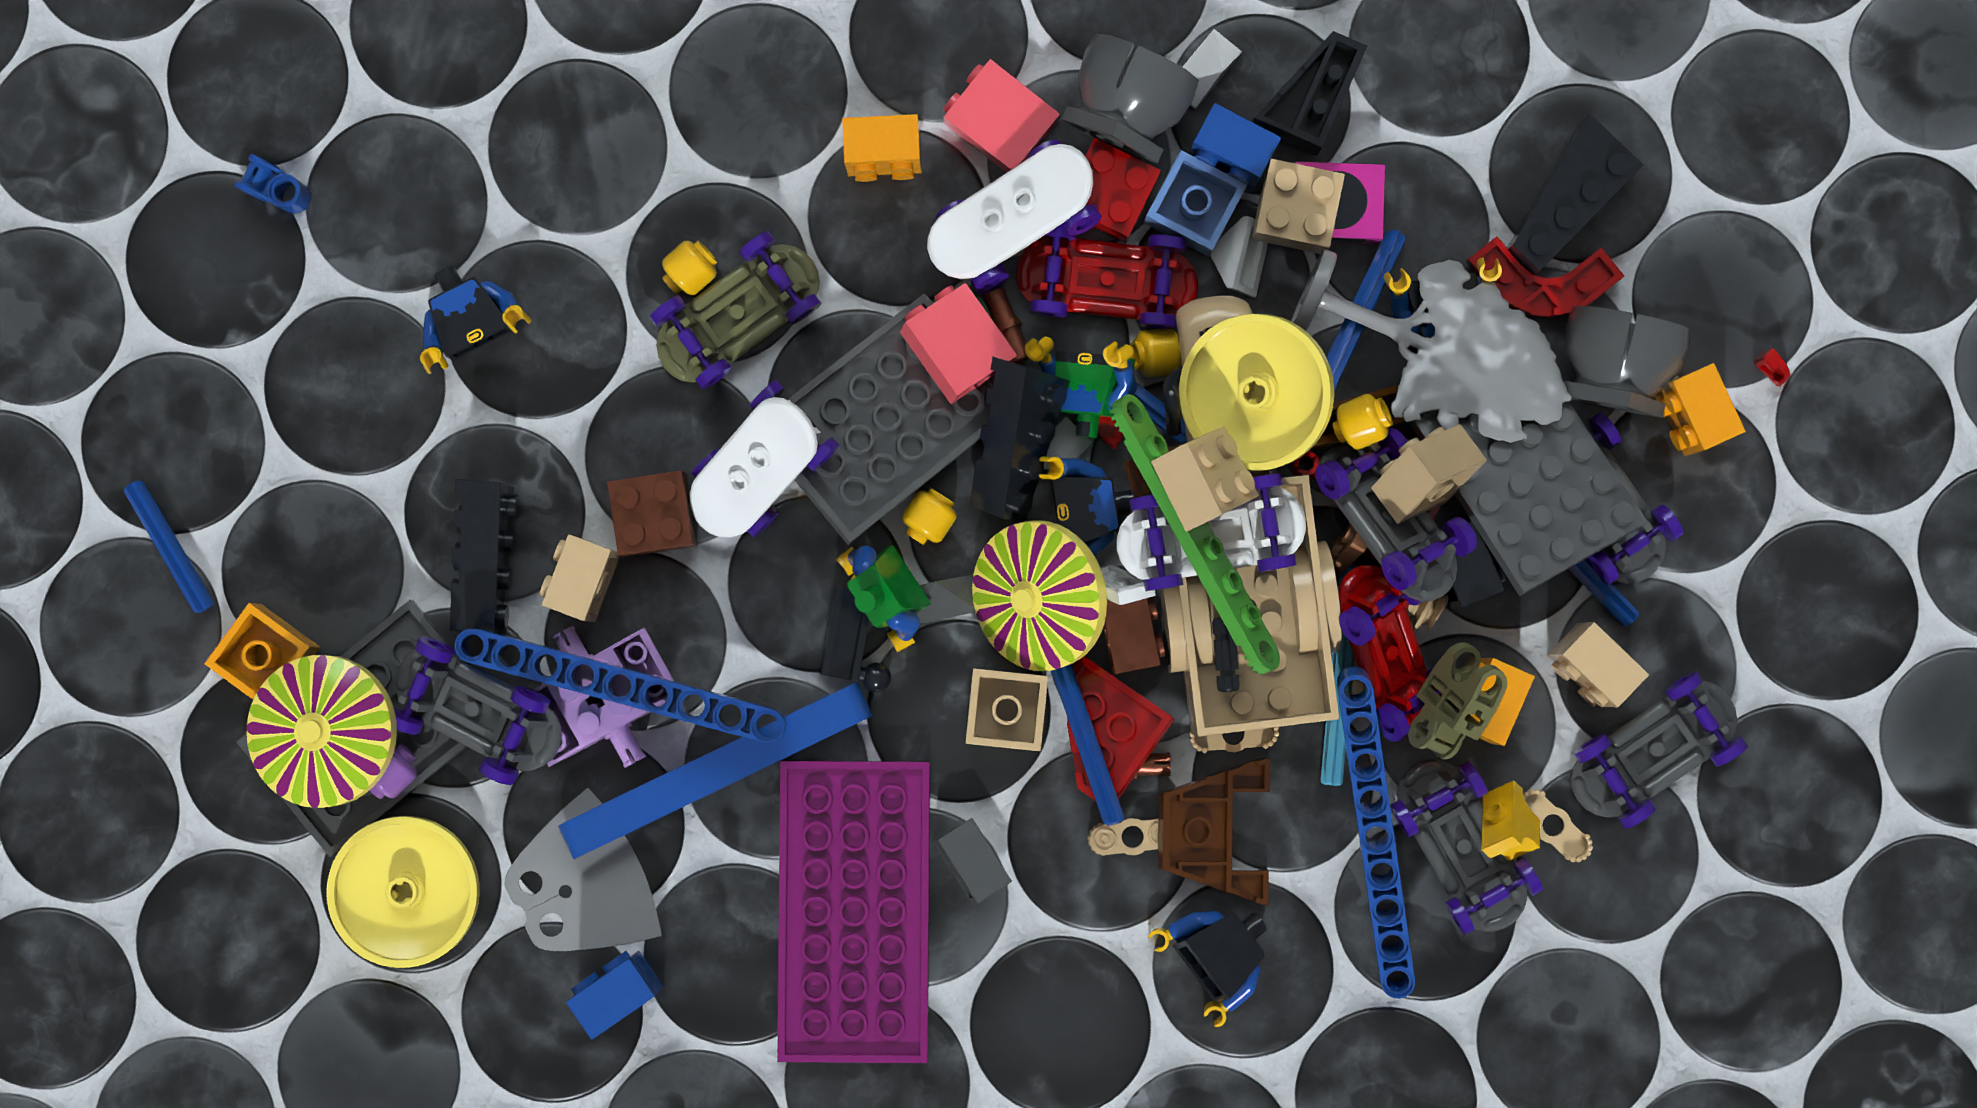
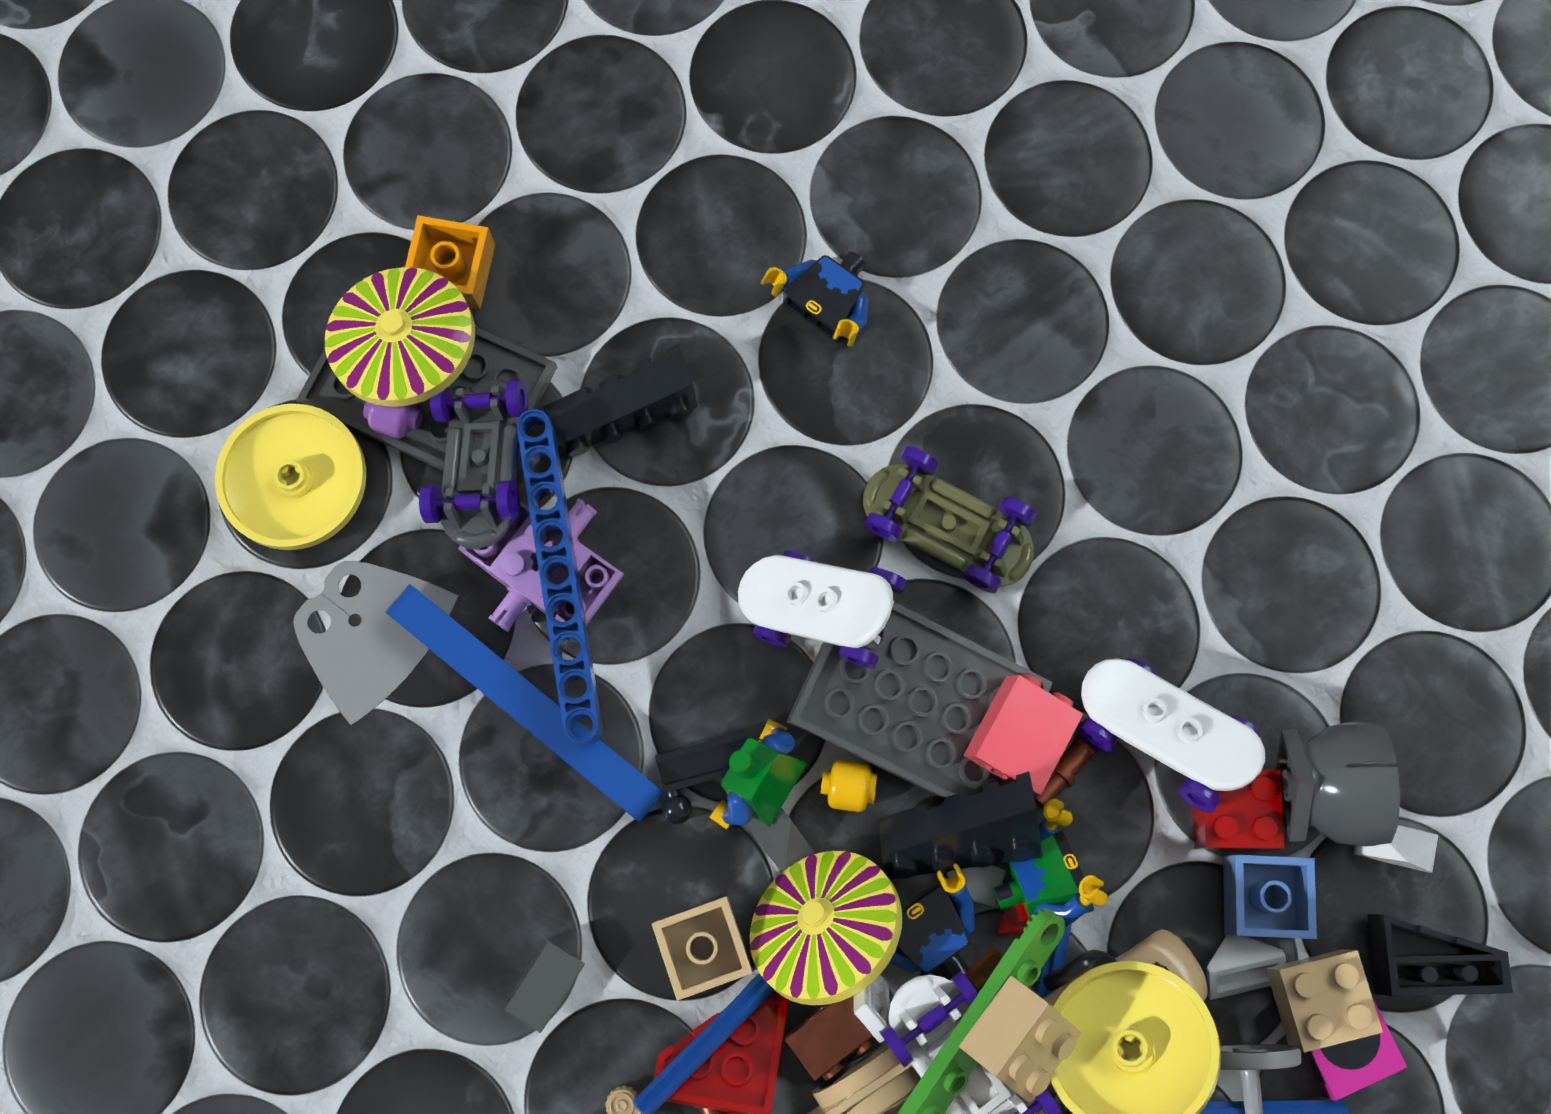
camera: 65 degrees right, 10 degrees down
blue axle [124,480,214,613] -> none
blue piece [233,153,311,214] -> none
tan brick [540,534,620,622] -> none
blue brick [566,950,664,1040] -> none
copper brick [607,470,697,557] -> none
yellow head [662,240,718,295] -> none
magenta plate [777,761,930,1063] -> none
light orange brick [842,114,922,182] -> none
coral brick [943,59,1060,173] -> none
red piece [1016,223,1198,330] -> none
yellow head [1130,328,1182,378] -> none
blue brick [1189,103,1281,191] -> none

